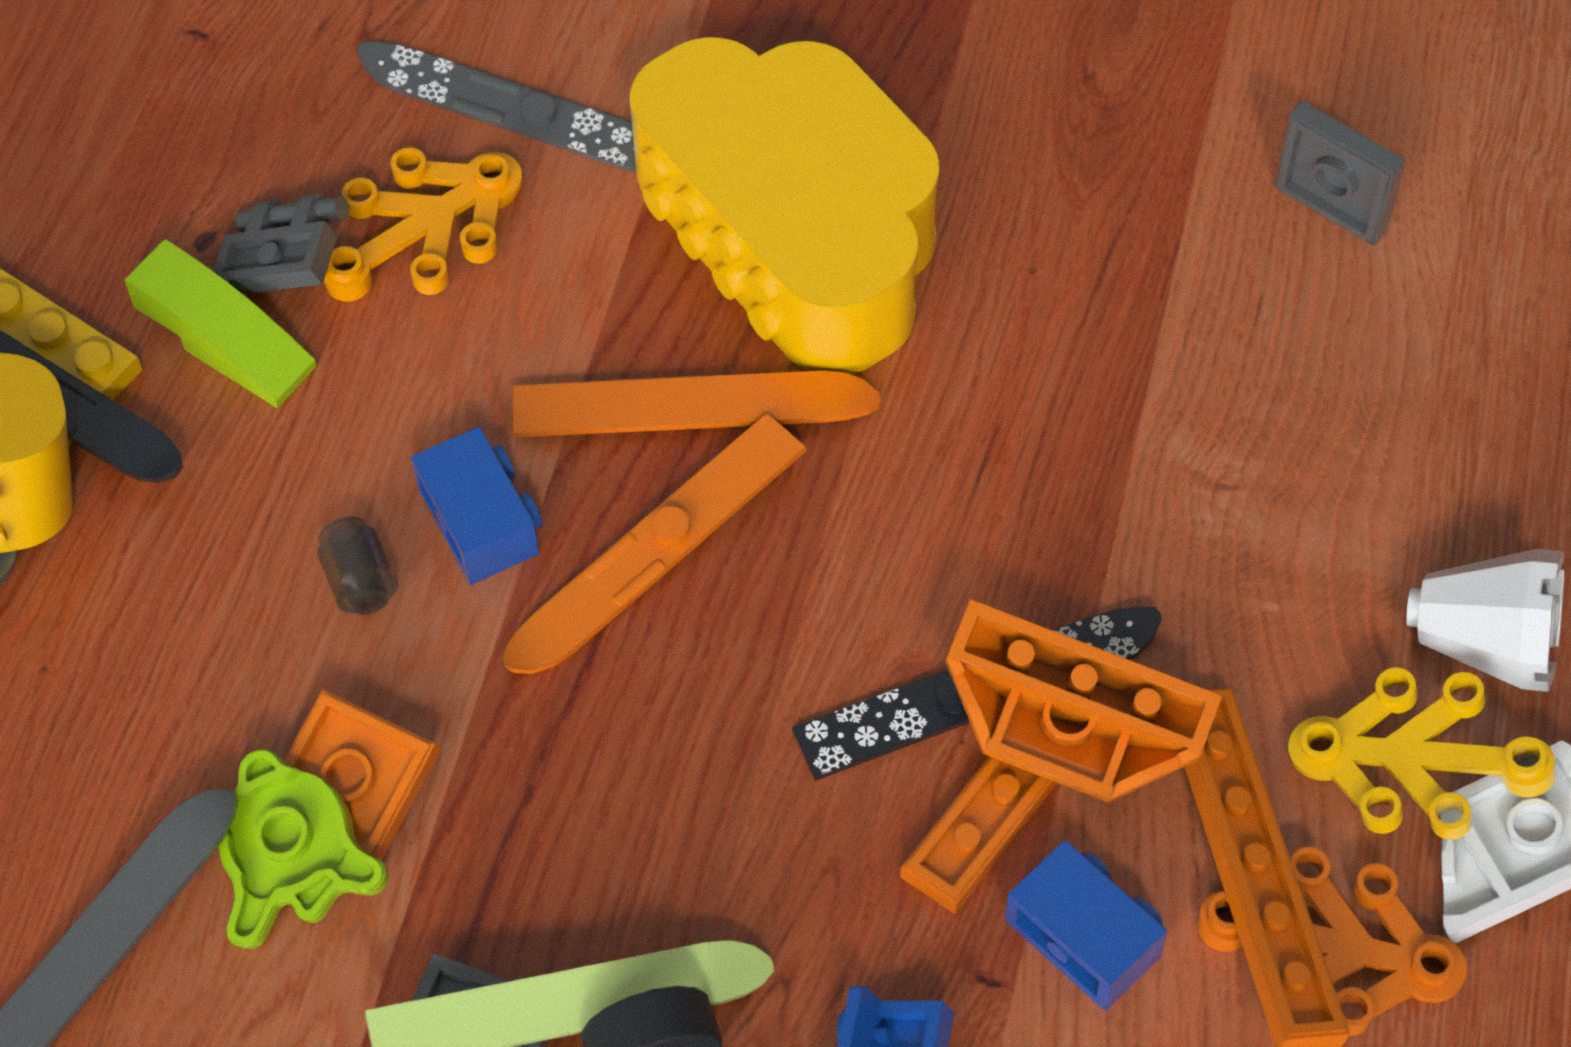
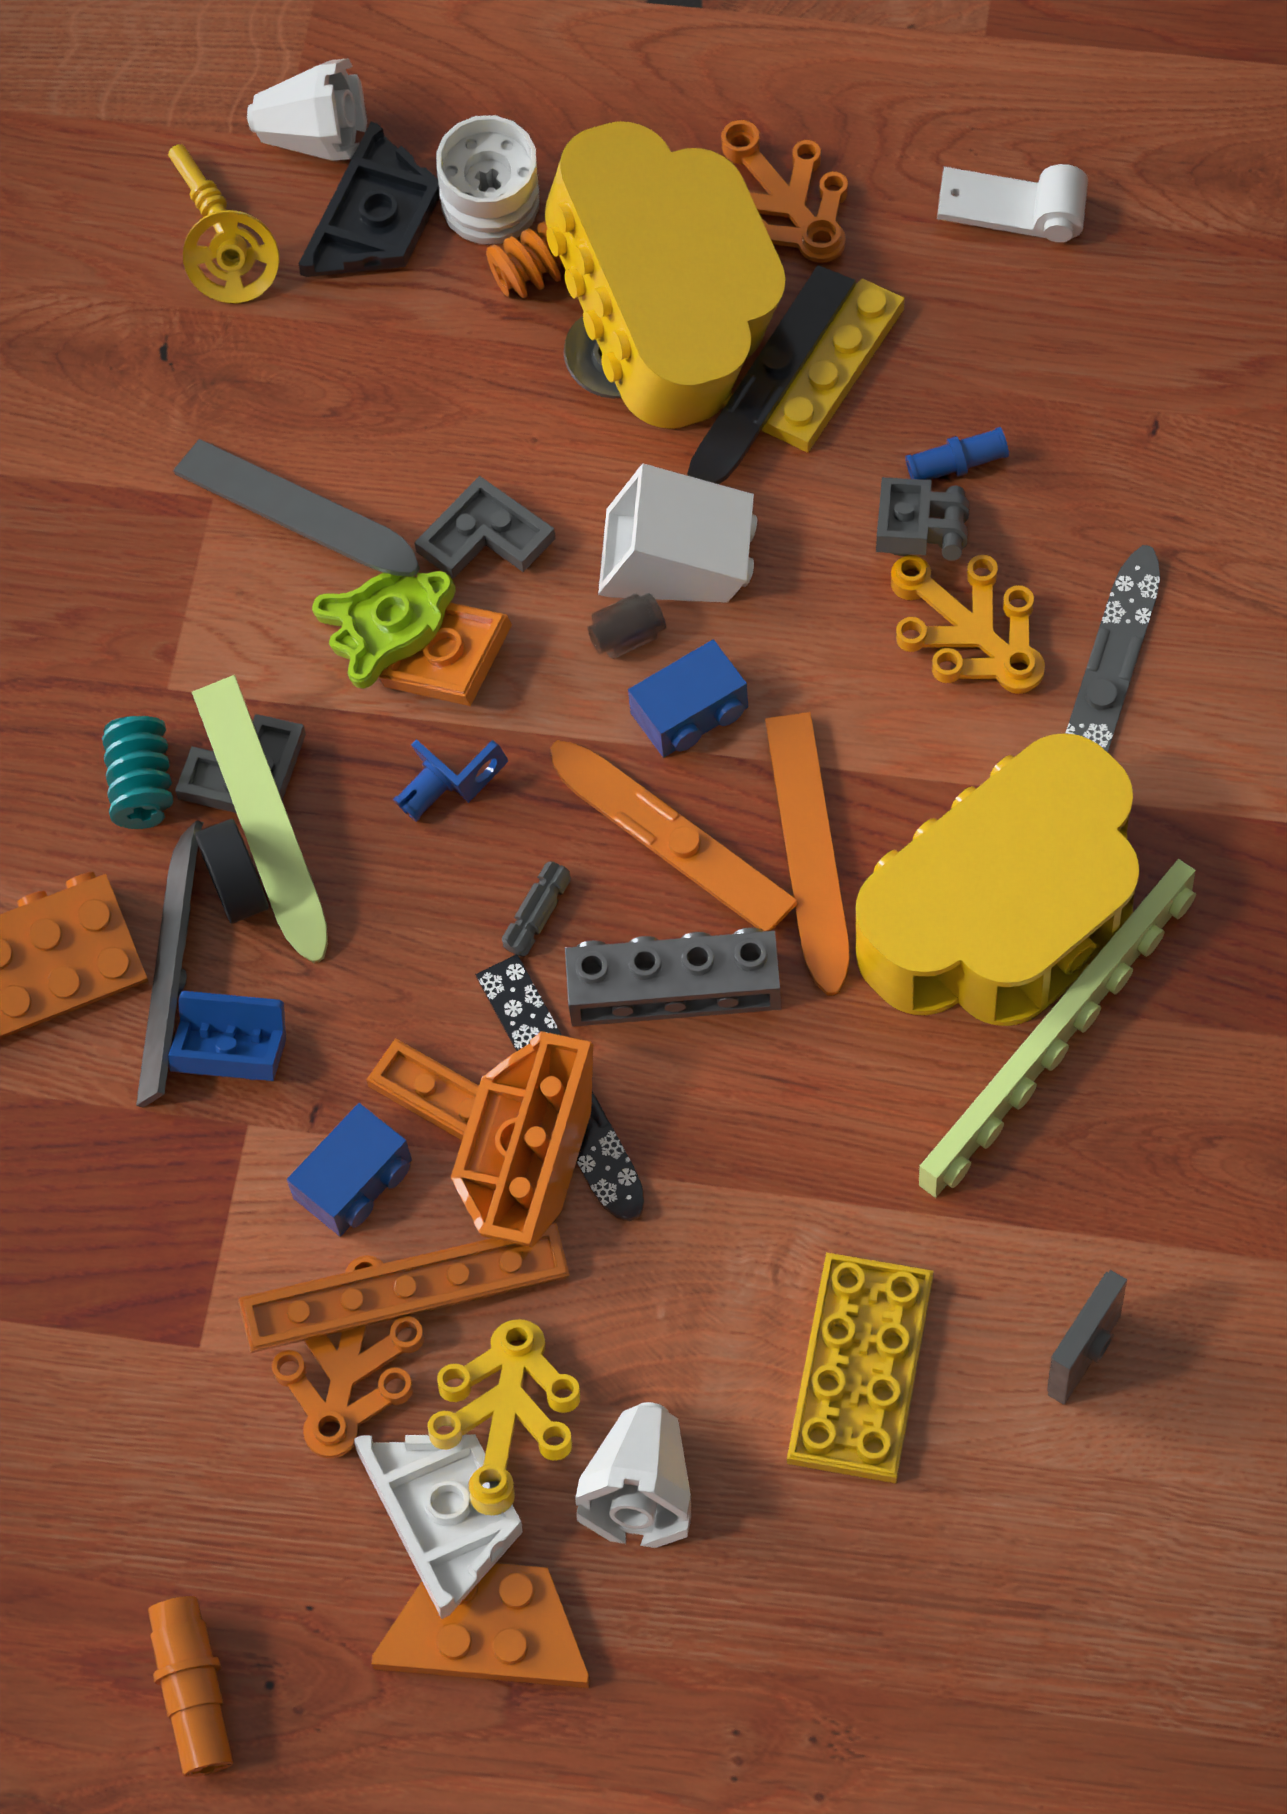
camera: 90 degrees right, 5 degrees up
lime slope [125,239,317,408] -> none
none -> blue bracket [393,739,508,822]
none -> dark grey plate [414,476,556,579]
none -> dark grey axle [502,861,571,957]
none -> flat silver brick [565,928,781,1027]
none -> white slope [598,463,757,603]
none -> yellow tile [787,1252,934,1483]
none -> blue pin [905,427,1009,480]
none -> yellowish green plate [919,859,1196,1198]

